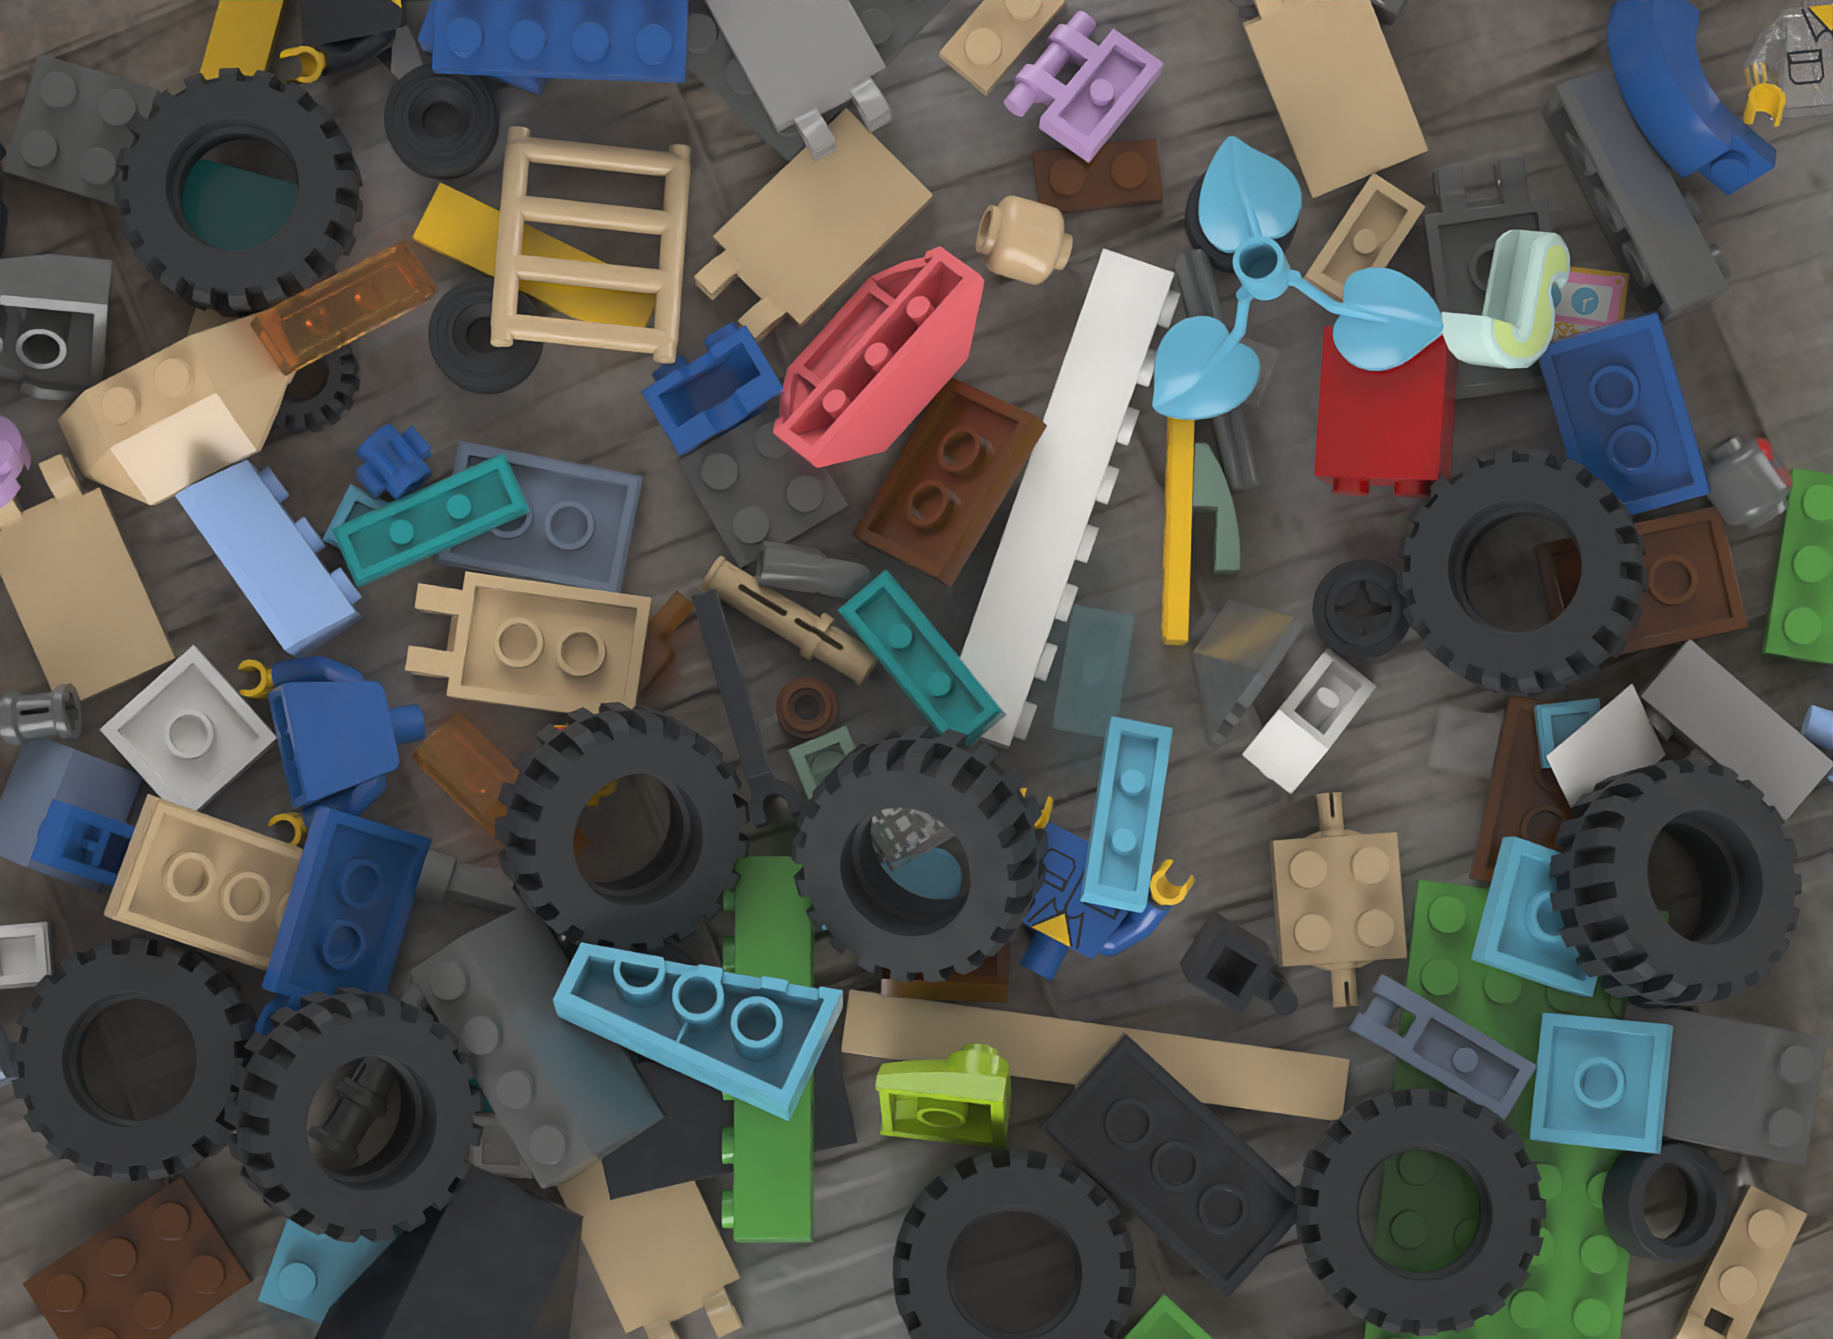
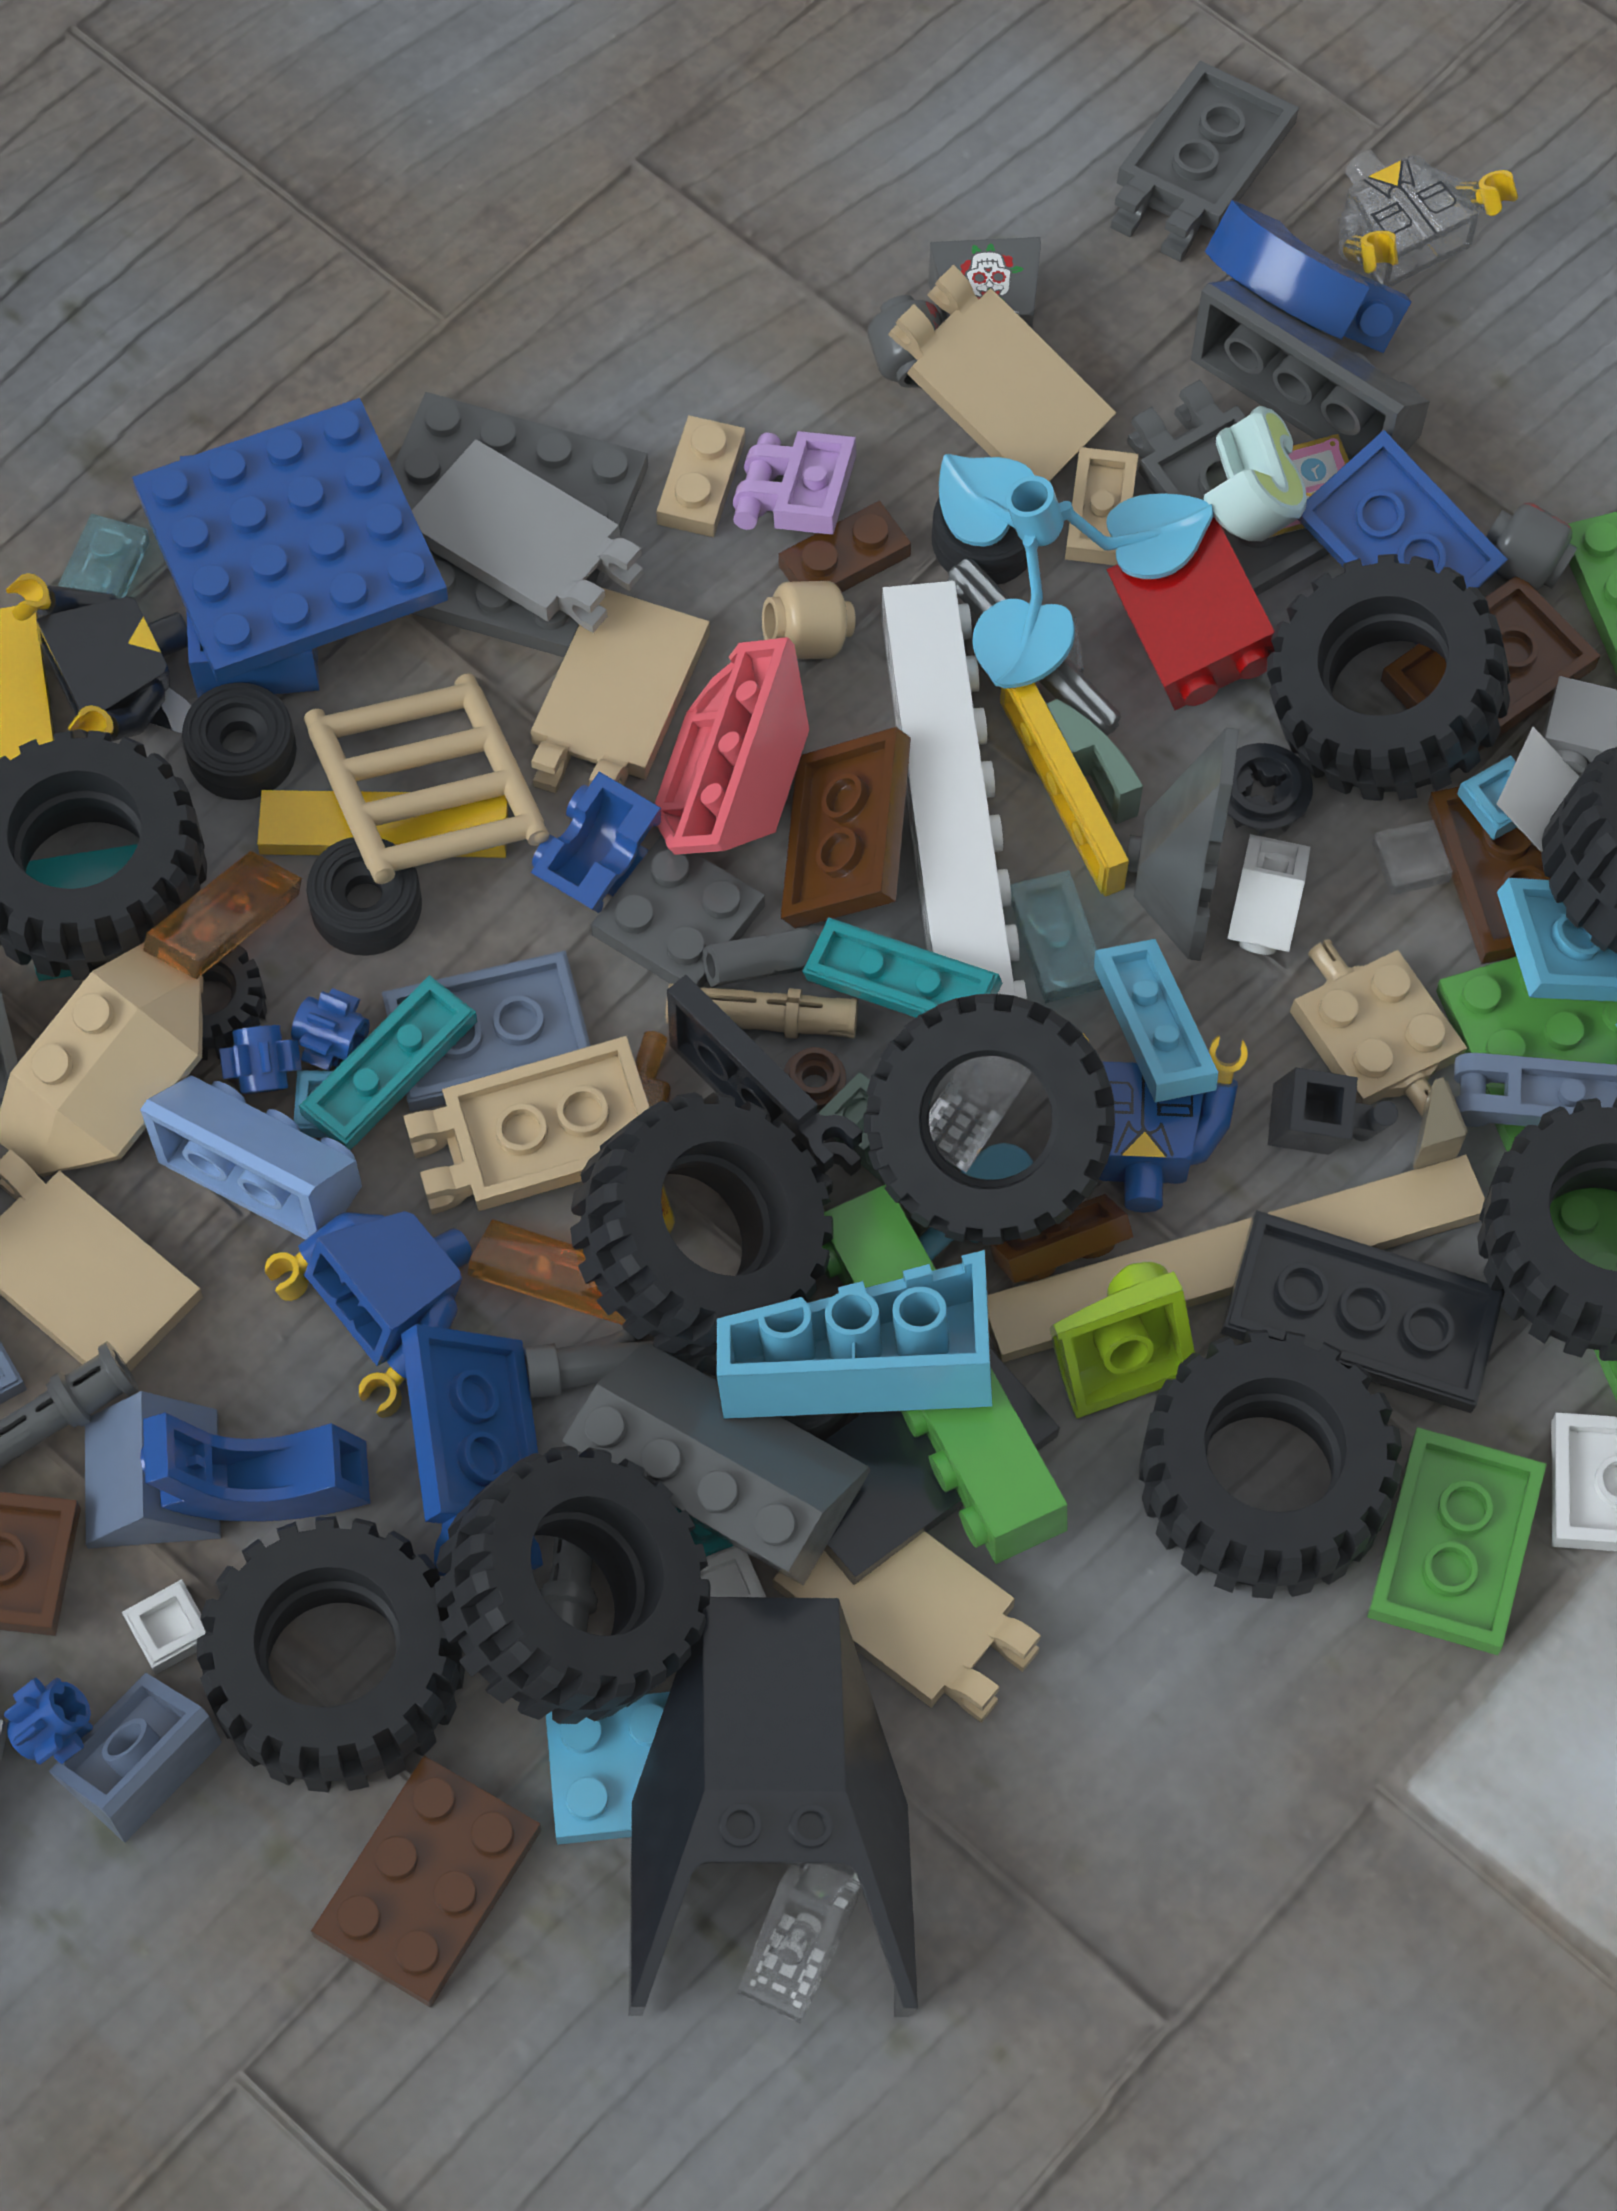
camera: 30 degrees left, 20 degrees down
white plate [100,645,278,812] -> none
tan tile [103,794,303,971] -> none
none -> blue gear [219,1025,302,1094]
none -> dark tan slope [1413,1077,1468,1169]

